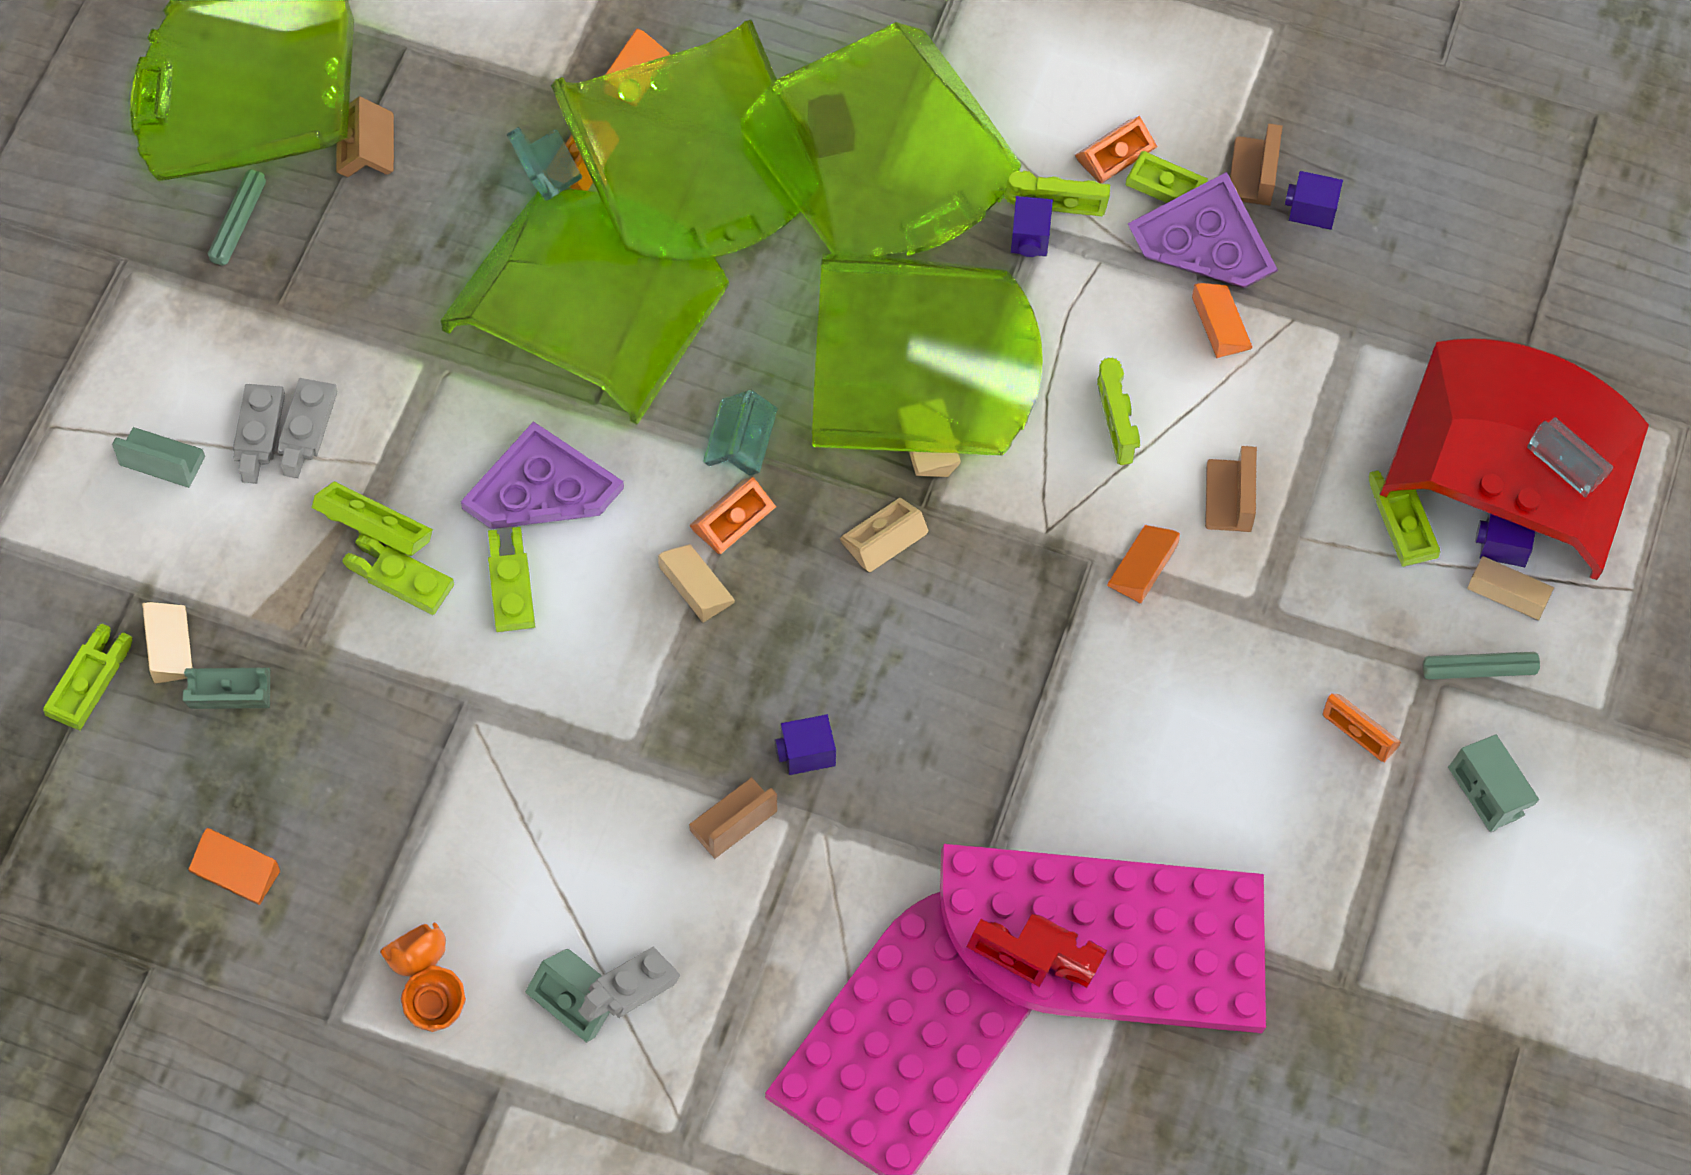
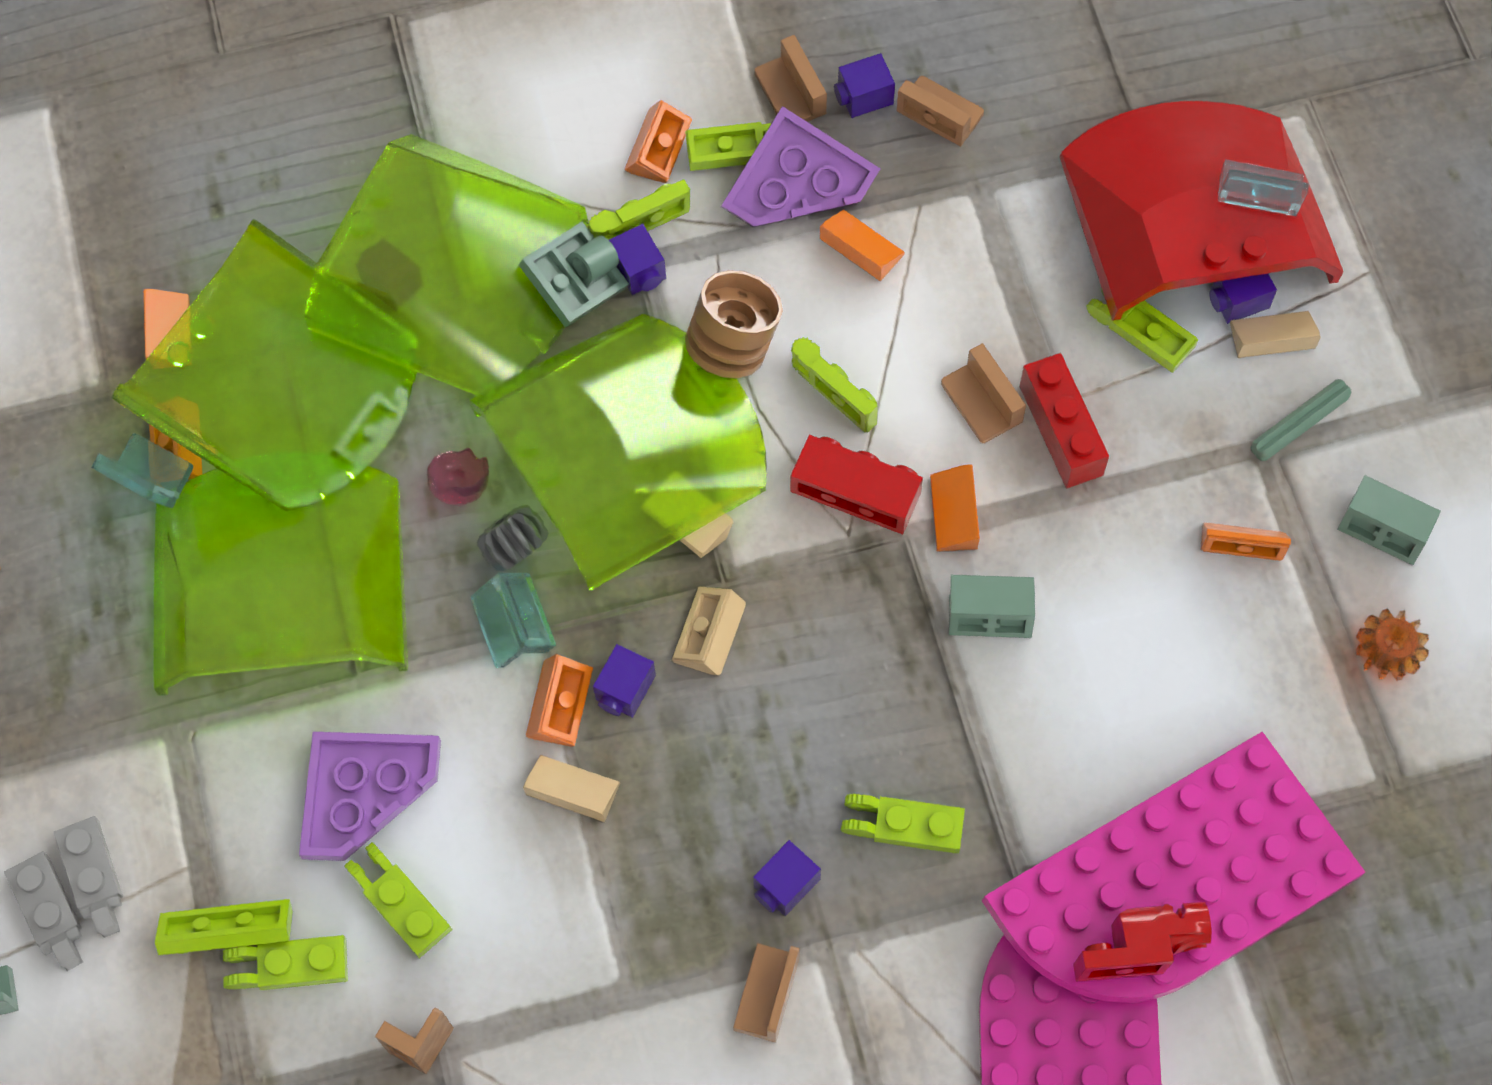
camera: 30 degrees left, 5 degrees up
none -> medium nougat panel [375,1008,454,1074]
none -> clear pink hair [426,448,489,506]
none -> dark grey gear [477,505,549,571]
none -> sand green plate [518,222,629,328]
none -> dark purple brick [593,644,656,718]
none -> medium nougat wheel [685,270,783,378]
none -> red brick [790,434,923,535]
none -> lime hinge [841,793,965,854]
none -> medium nougat panel [897,76,984,147]
none -> sand green hinge [948,575,1035,638]
none -> red brick [1019,353,1109,489]
none -> clear orange gear [1355,608,1429,681]

